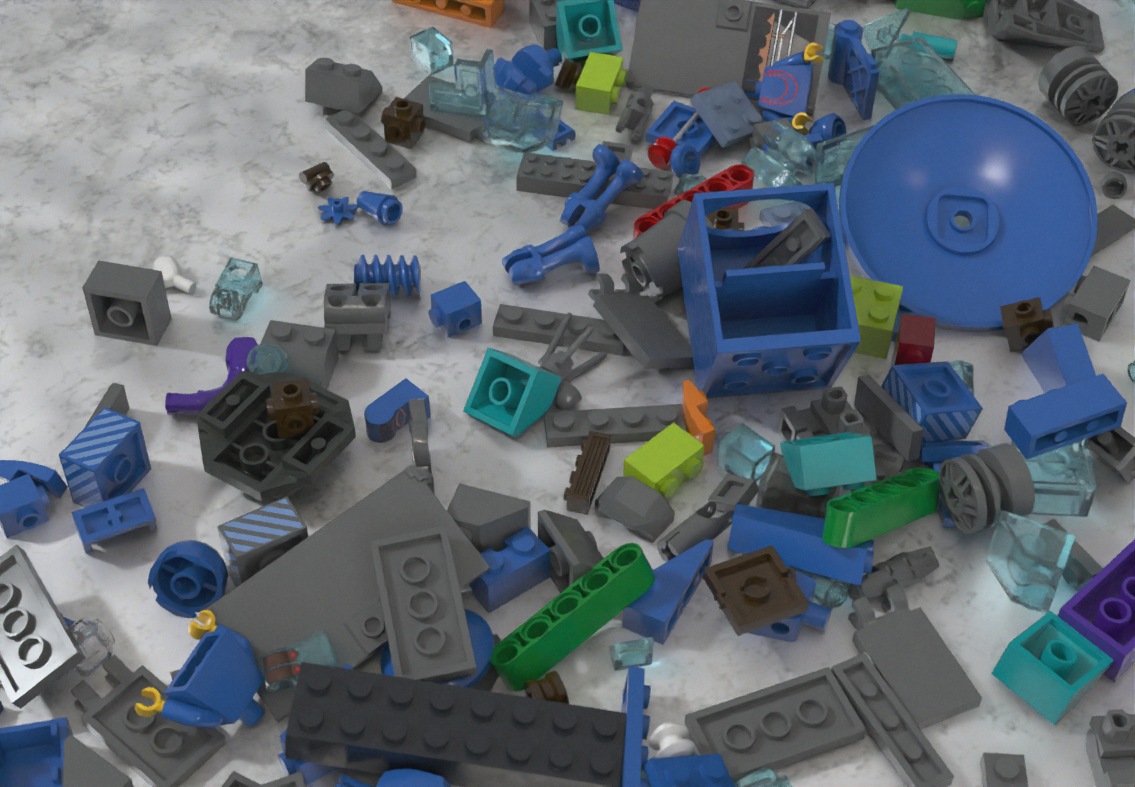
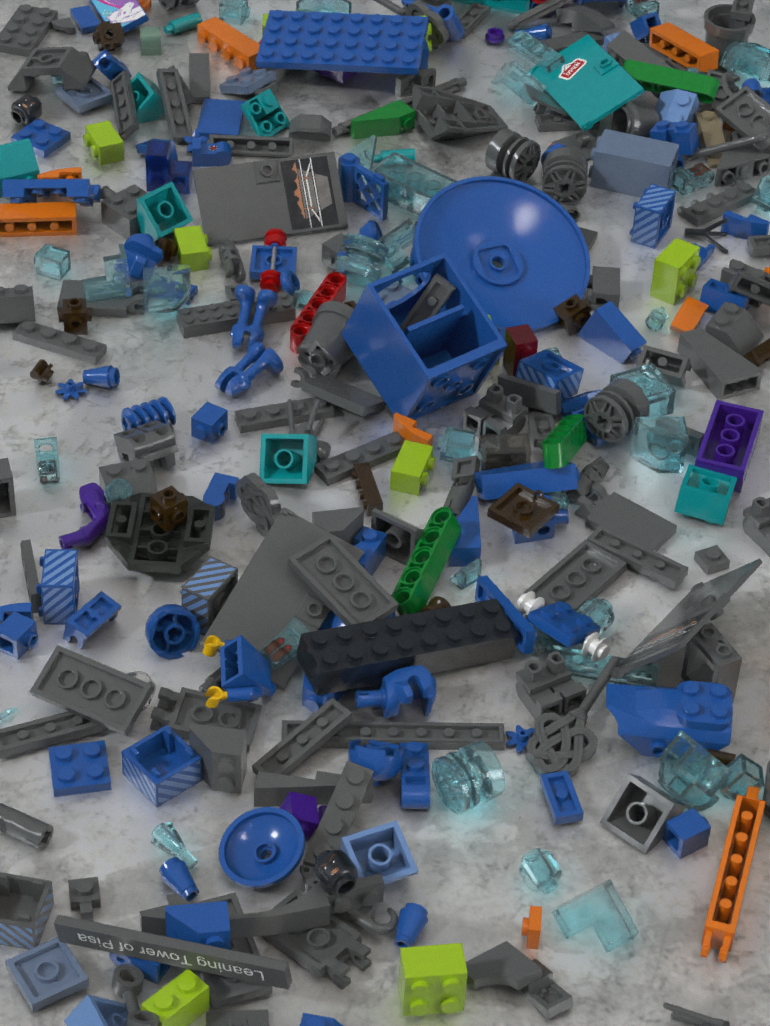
camera: 30 degrees left, 5 degrees down
dark grey slope [595,476,675,543] -> none
sand blue plate [690,81,764,148] -> none
blue torso [743,43,824,135] -> none
teal slope [780,432,877,496] -> none
blue brick [1004,374,1127,460] -> none

